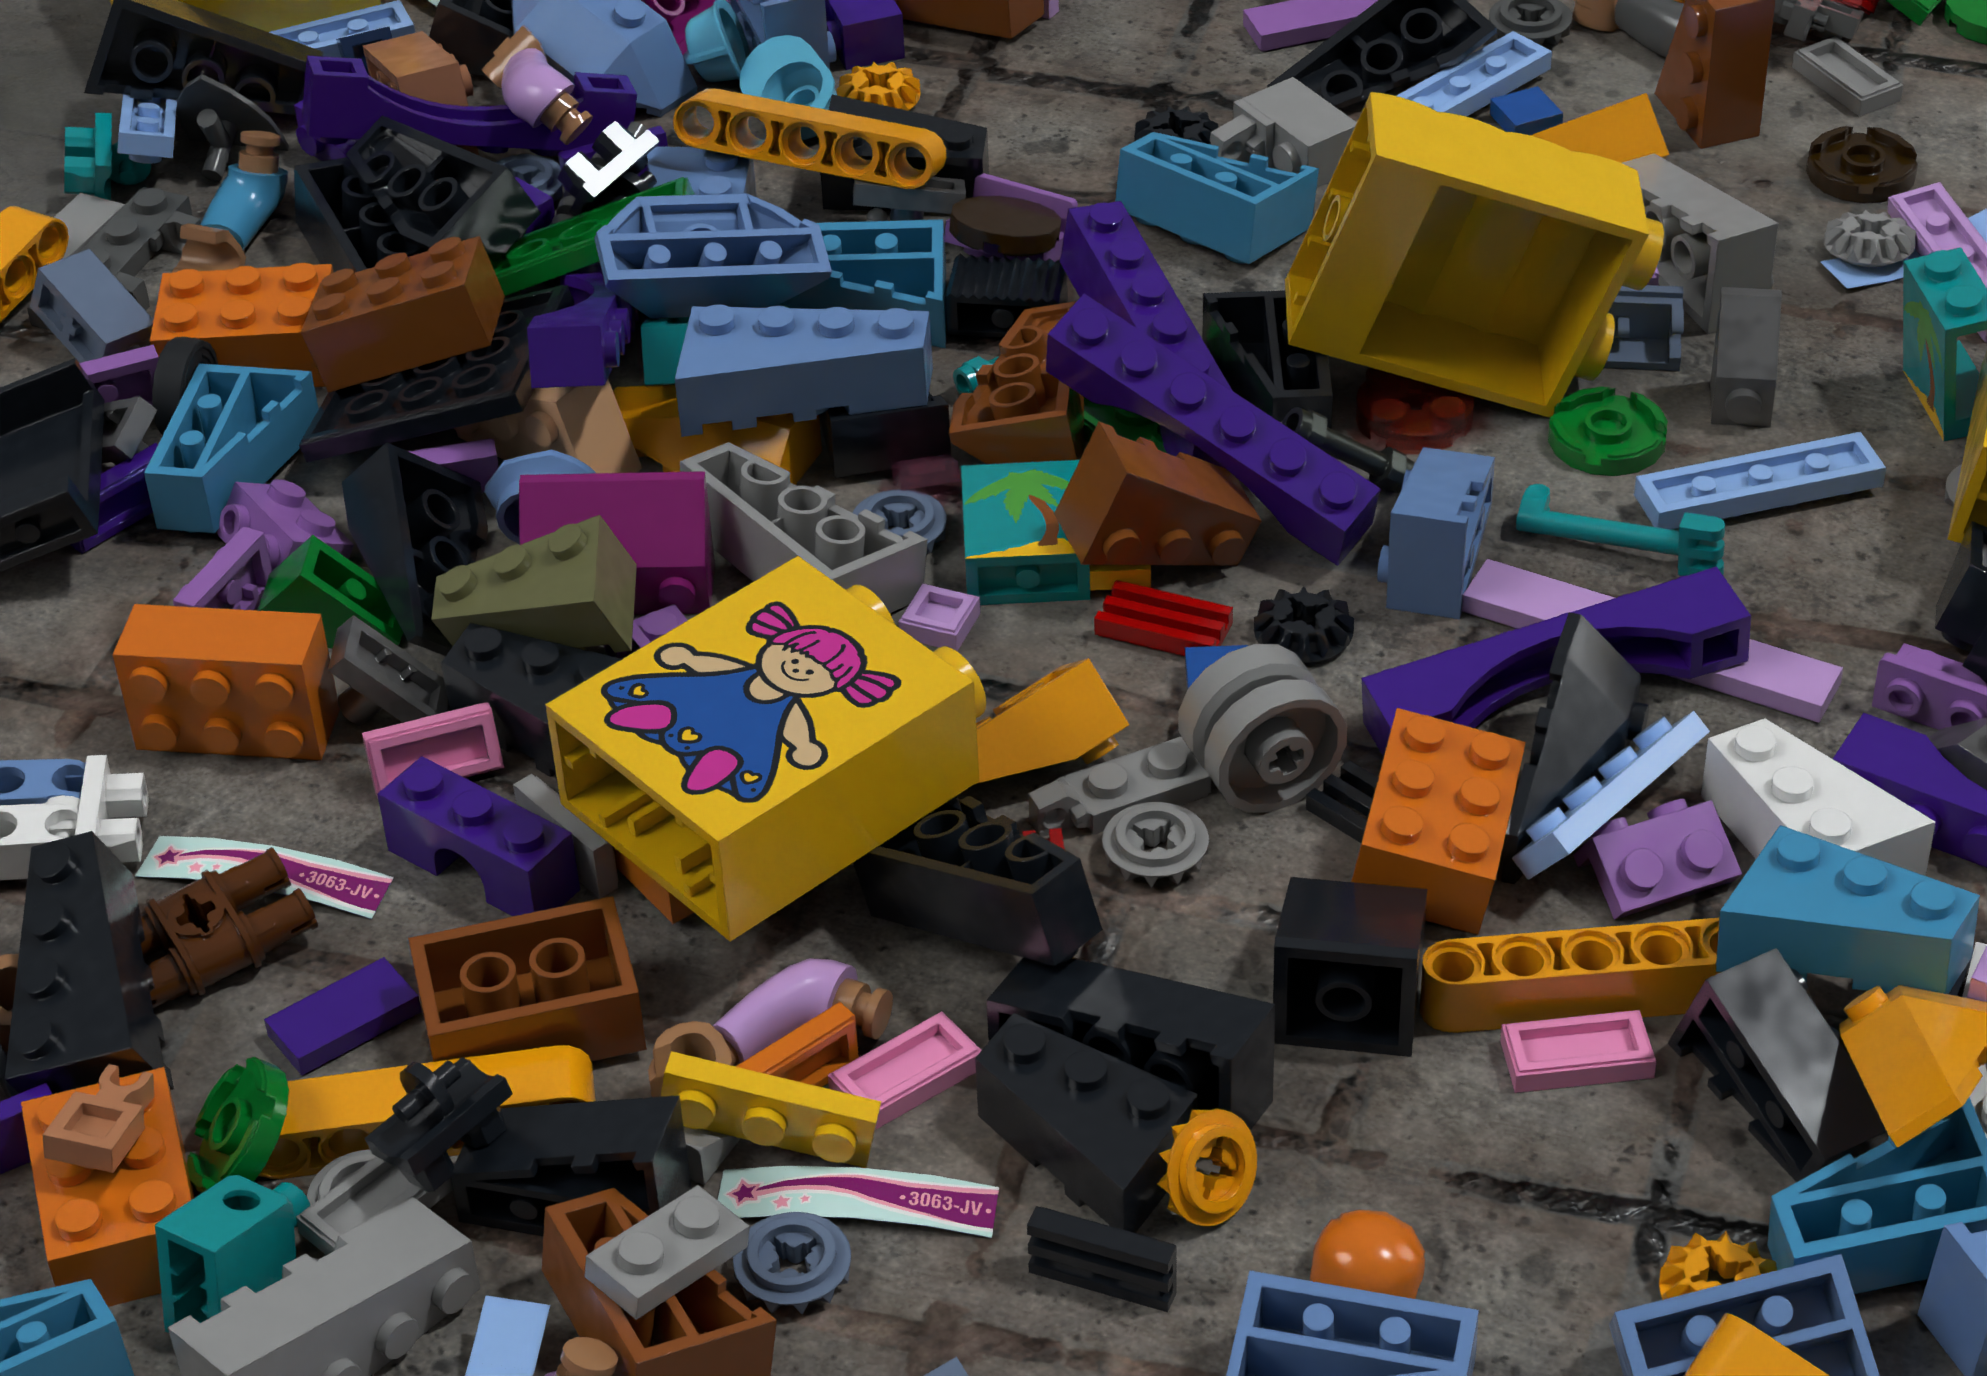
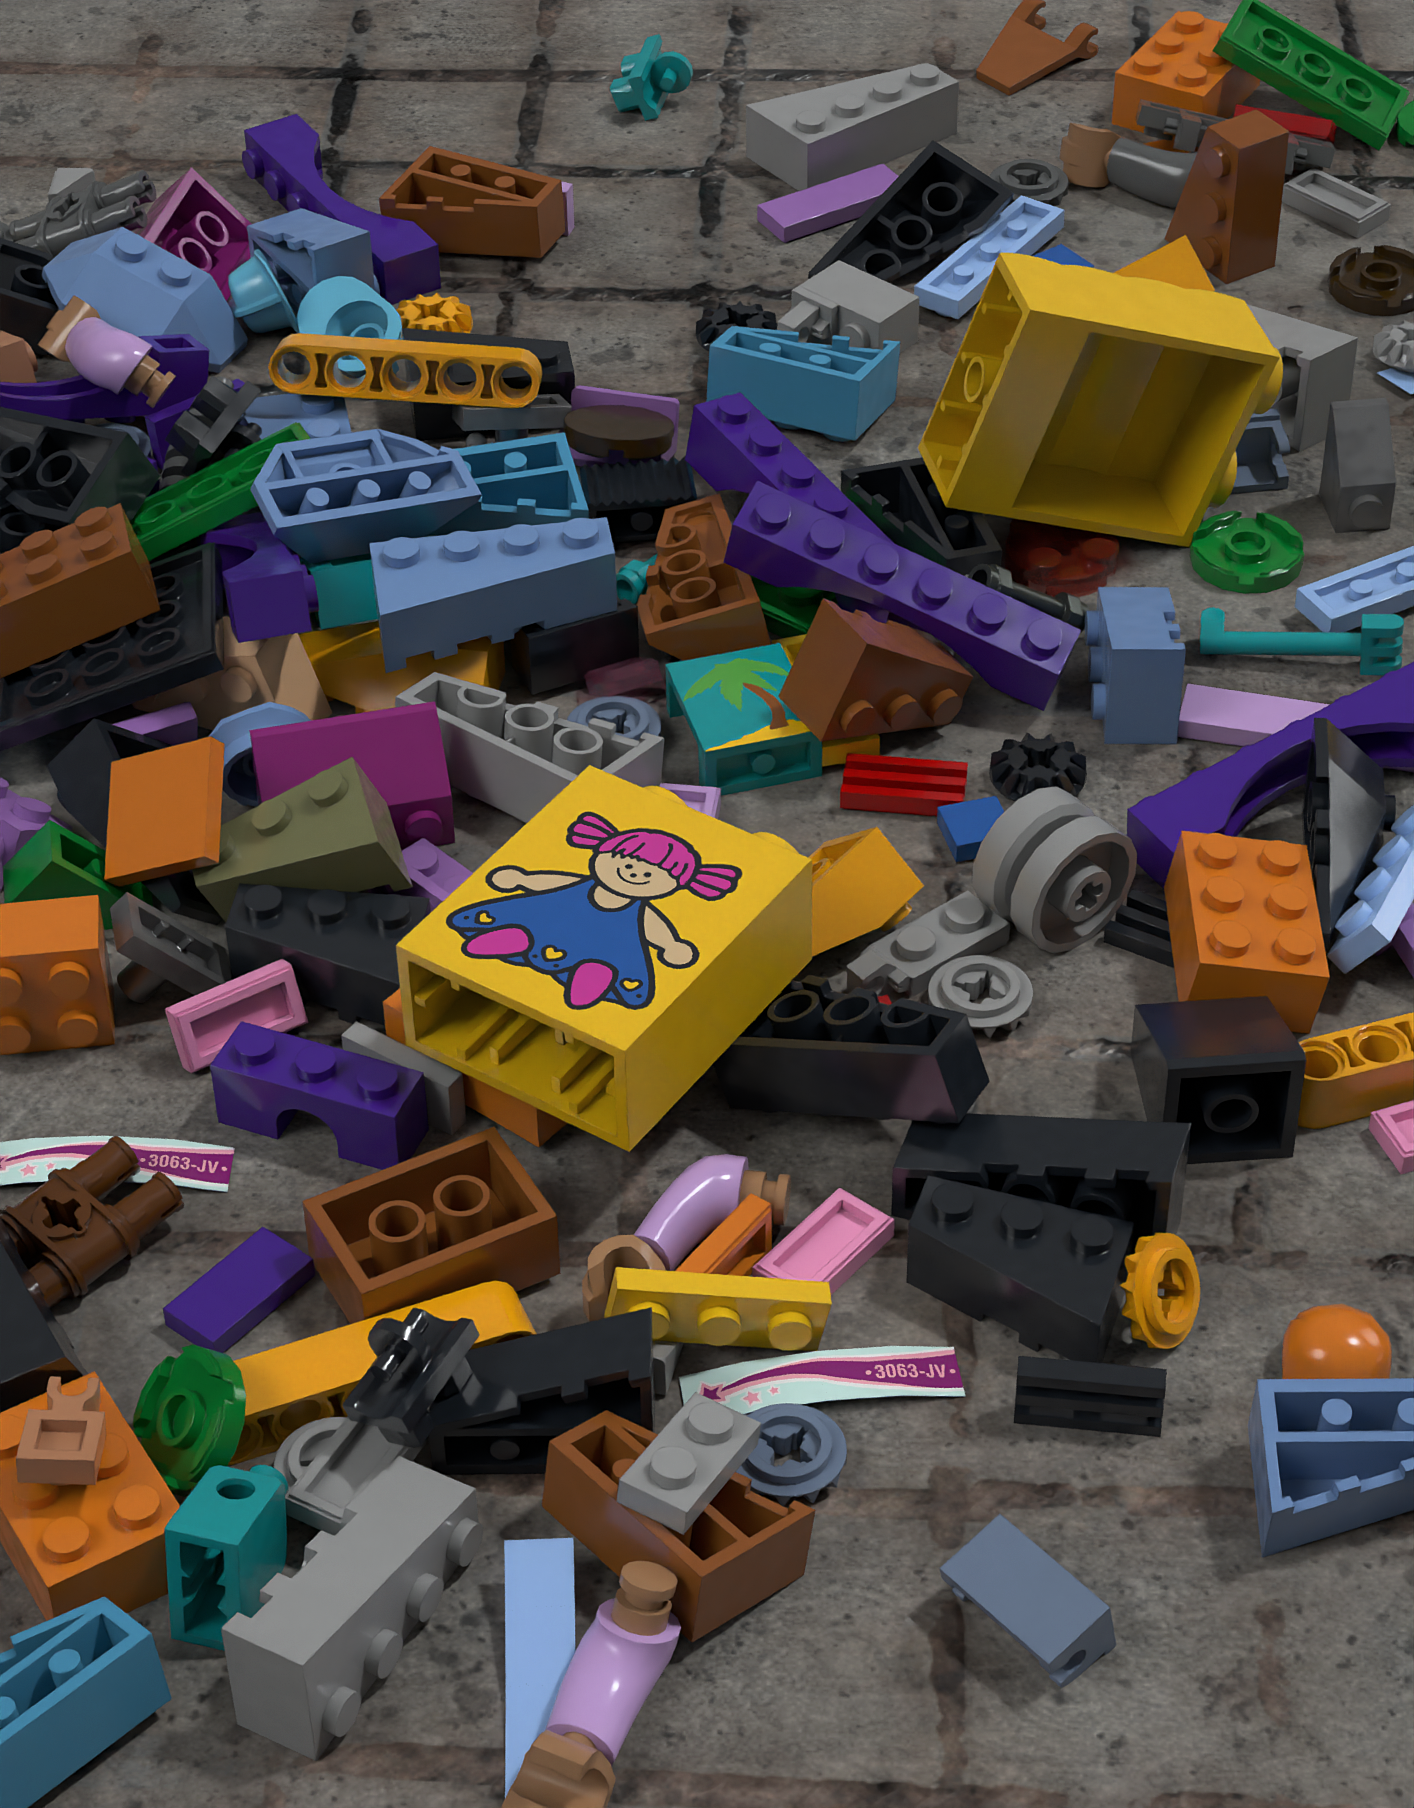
camera: 15 degrees left, 0 degrees up
none -> orange tile [104,736,225,887]

